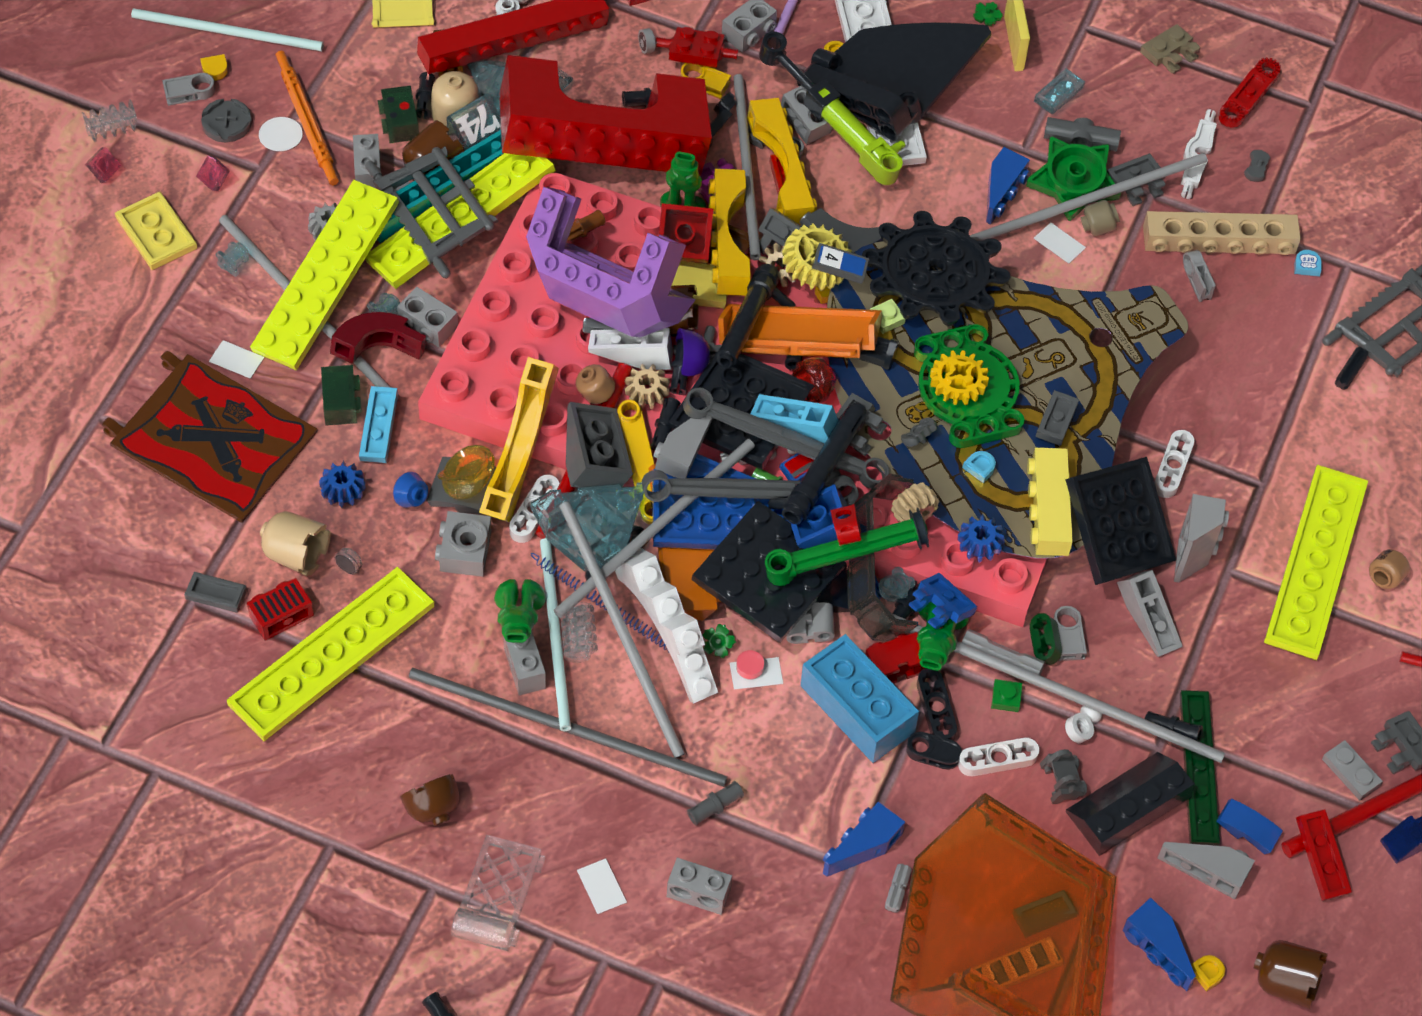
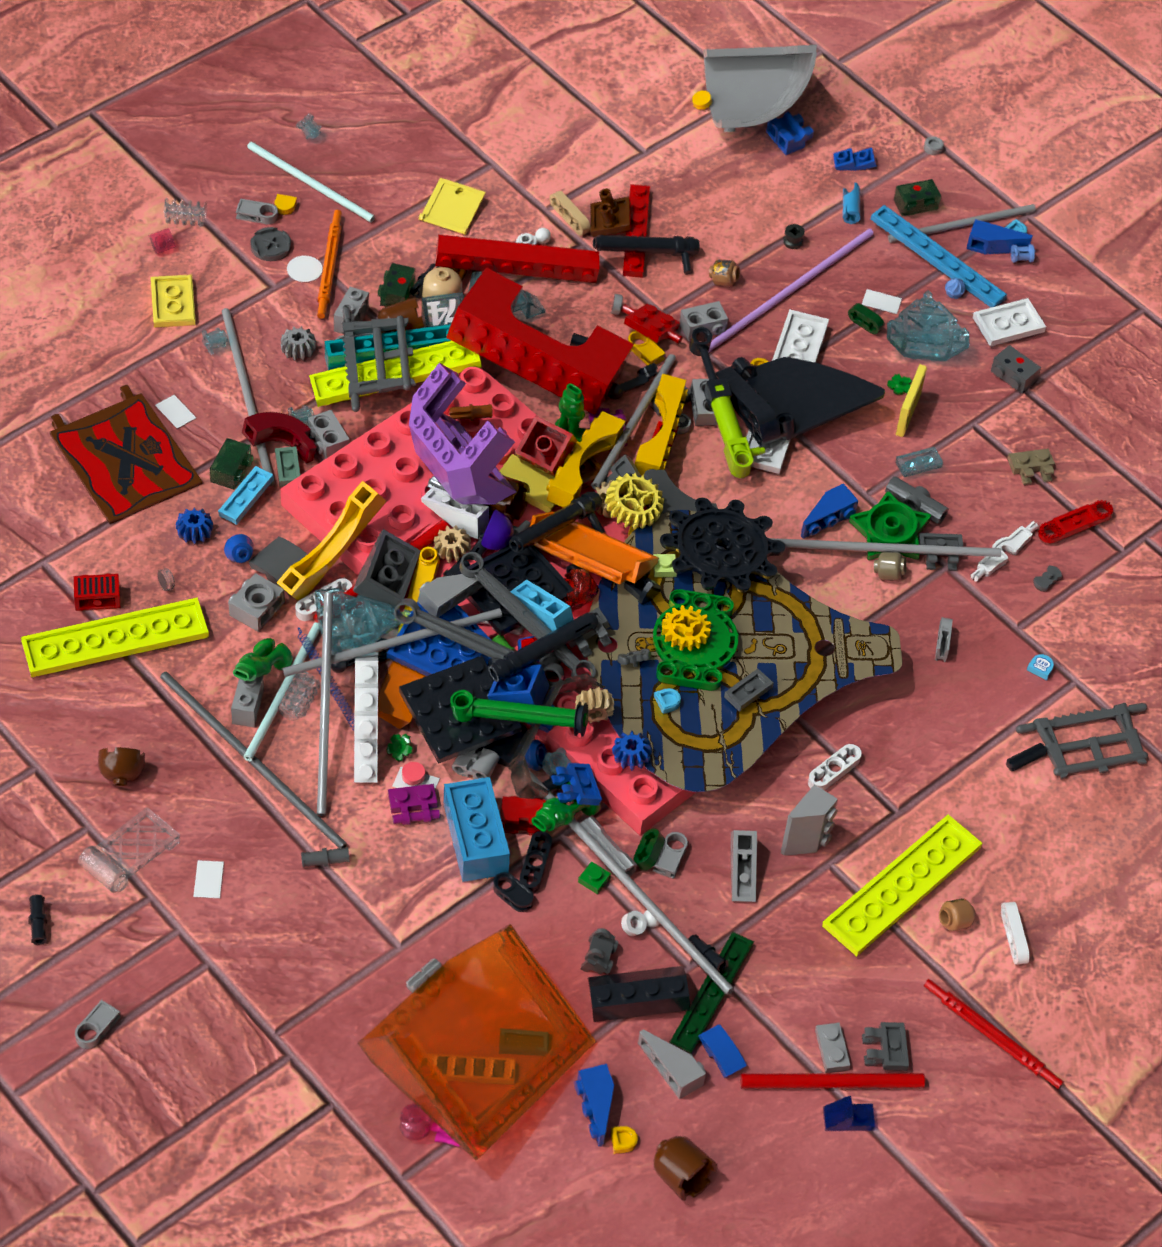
camera: 25 degrees right, 5 degrees down
dark grey tile [184,572,247,613] -> none
clear pink plate [196,156,230,191] -> none
neon yellow plate [250,180,399,371] -> none
tan cylinder [260,511,331,576] -> none
clear yellow piece [437,445,495,500] -> none
medium nougat head [575,364,615,404] -> none
light grey brick [667,858,732,915] -> none
tile [812,243,869,284] -> none
blue slope [823,802,905,877] -> none
red leg [830,504,862,546] -> none
white beam [958,738,1039,776] -> none
light yellow brick [1027,448,1072,556] -> none
white sticker [1034,222,1086,264] -> none
black plate [1065,457,1176,585] -> none
tan brick [1143,211,1301,255] -> none
red plate [1296,809,1352,901] -> none
none -> sand green plate [275,446,300,487]
none -> magenta plate [388,784,440,825]

